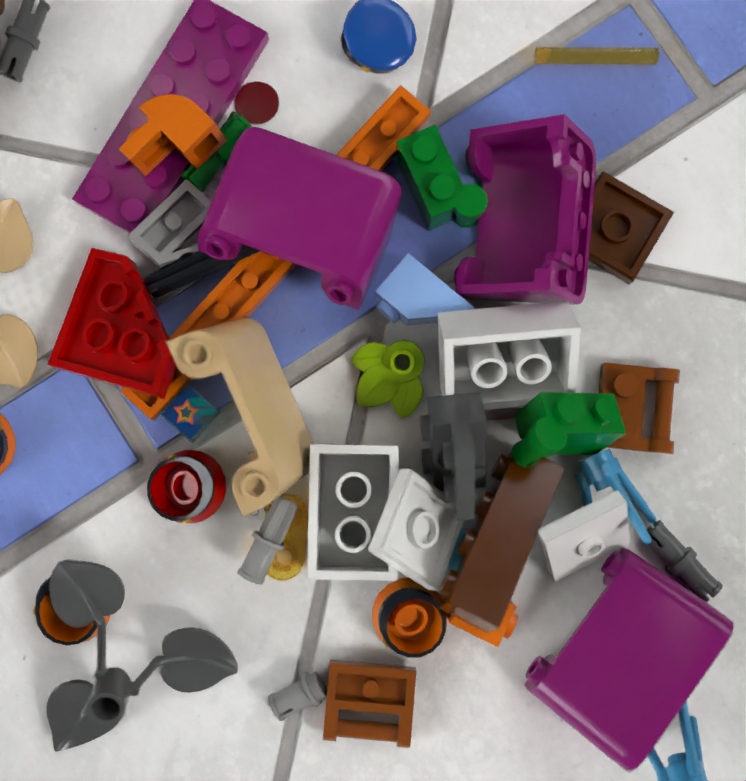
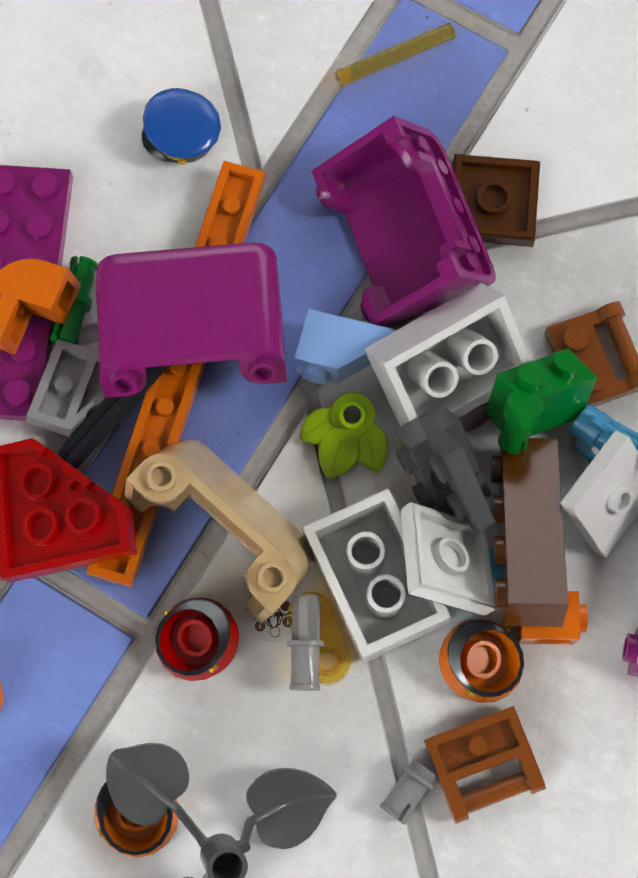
camera: 25 degrees left, 10 degrees down
tile [159,383,221,443] -> none
dark red sticker [235,81,279,124] -> none
green hinge [395,125,488,231] -> none

